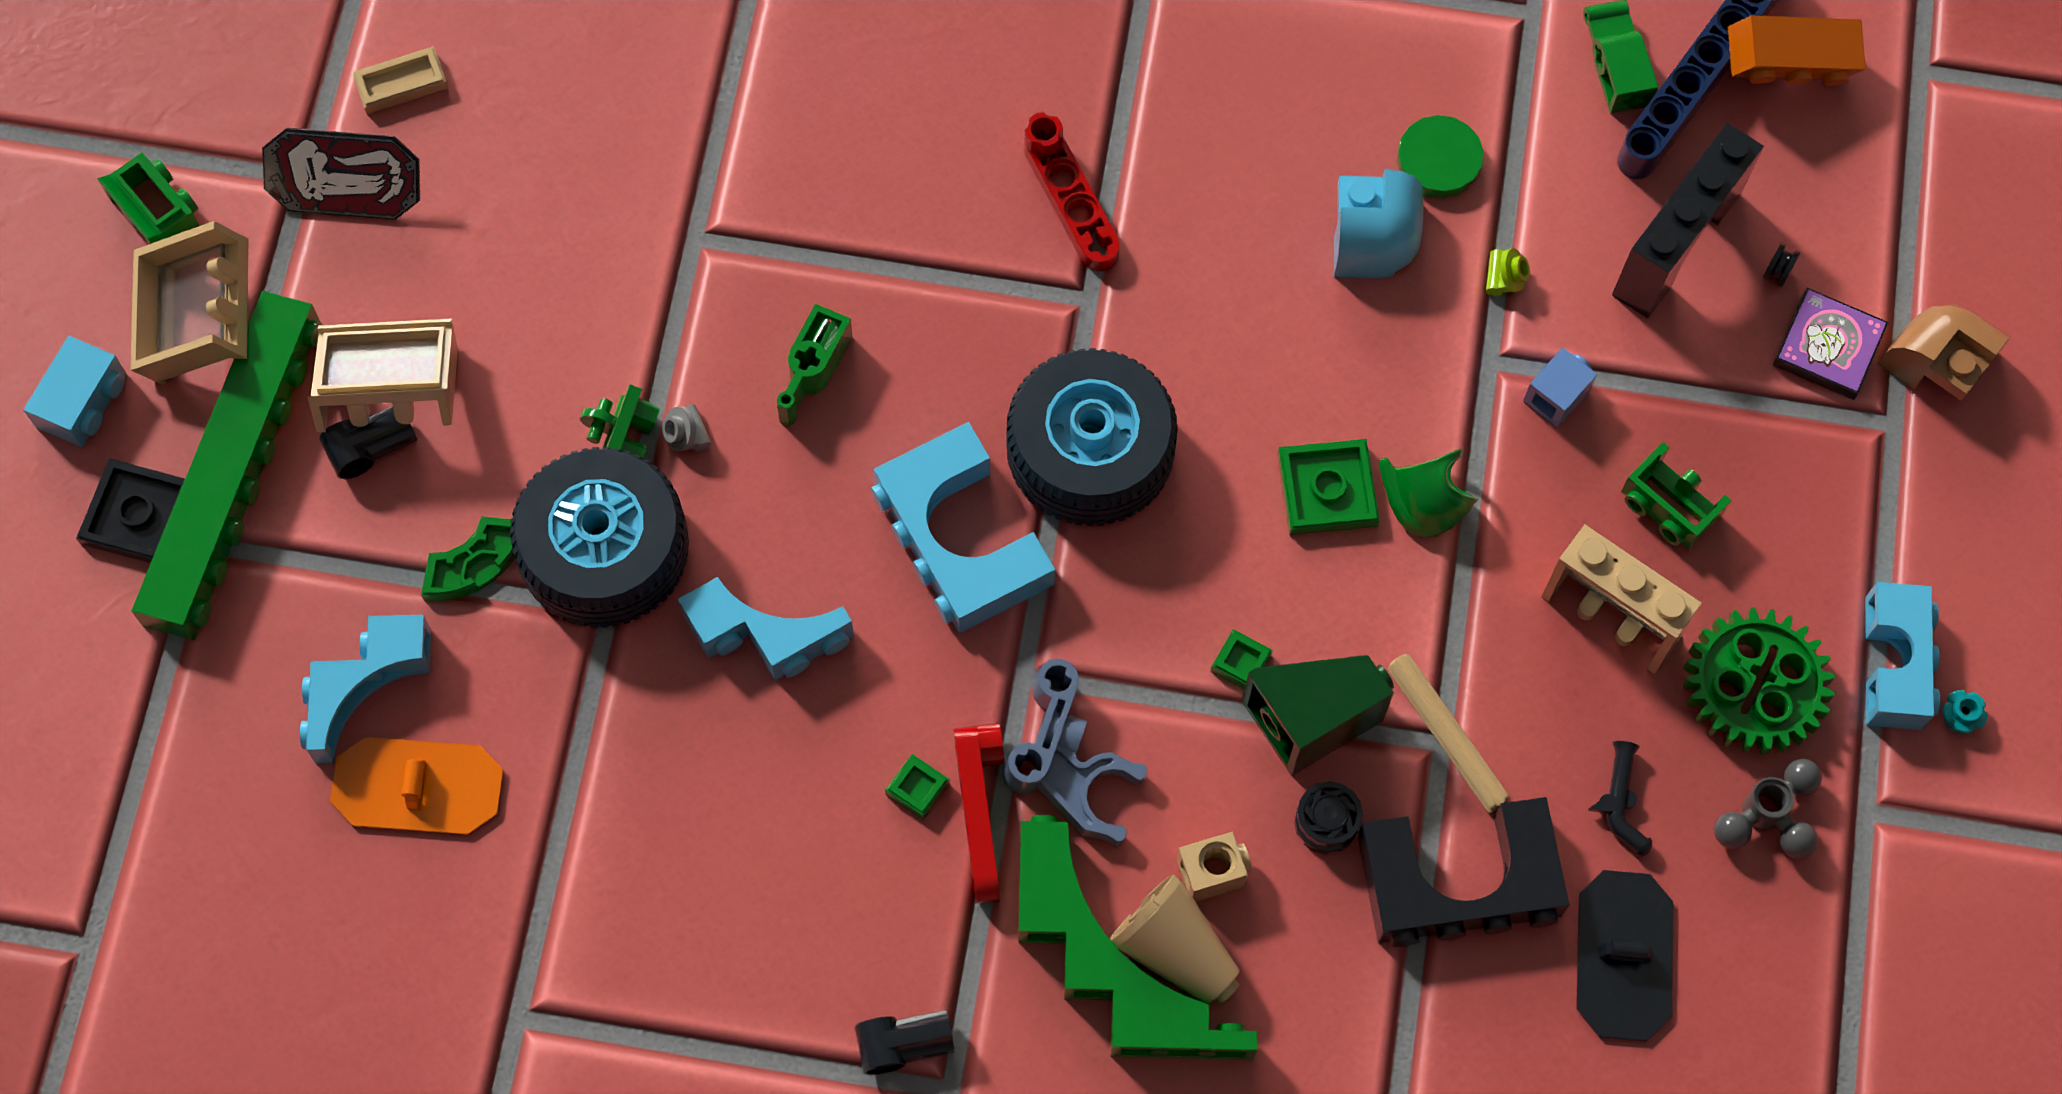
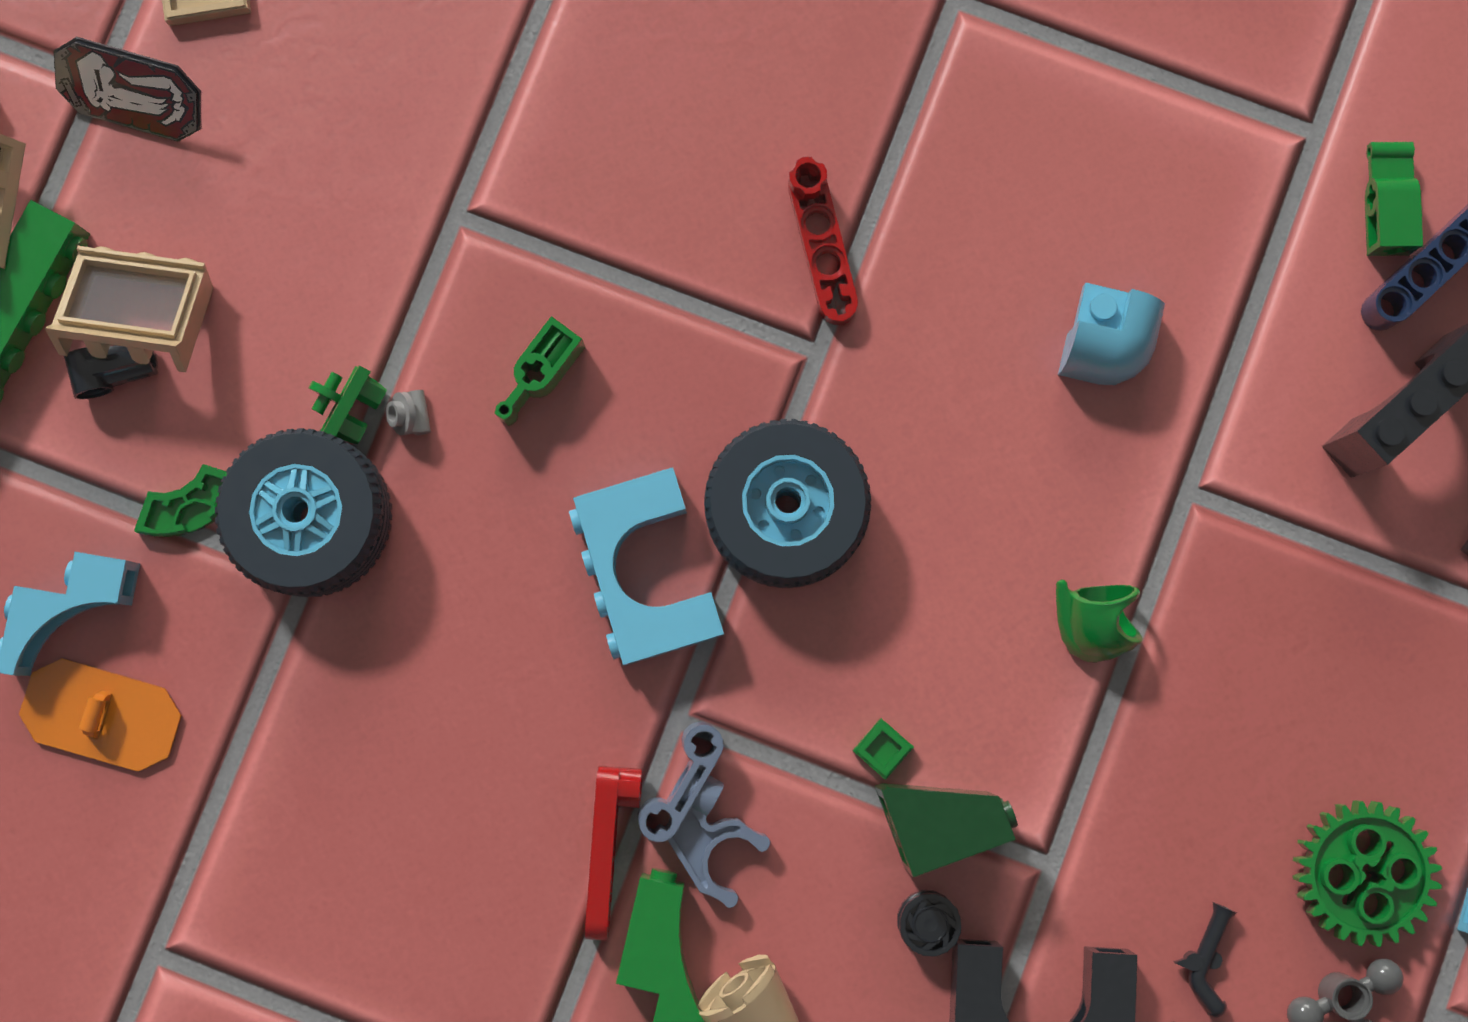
camera: 15 degrees right, 15 degrees up
medium azure arch [678,577,854,680] -> none
green tile [885,754,950,820] -> none
tan brick [1176,831,1252,902] -> none
green tile [1277,439,1380,535] -> none
tan axle [1388,654,1509,813] -> none
green tile [1397,115,1484,198] -> none
lime plate [1486,248,1530,296] -> none
medium blue brick [1523,347,1597,428] -> none
tan window [1541,524,1701,674] -> none
green window [1621,442,1732,549] -> none

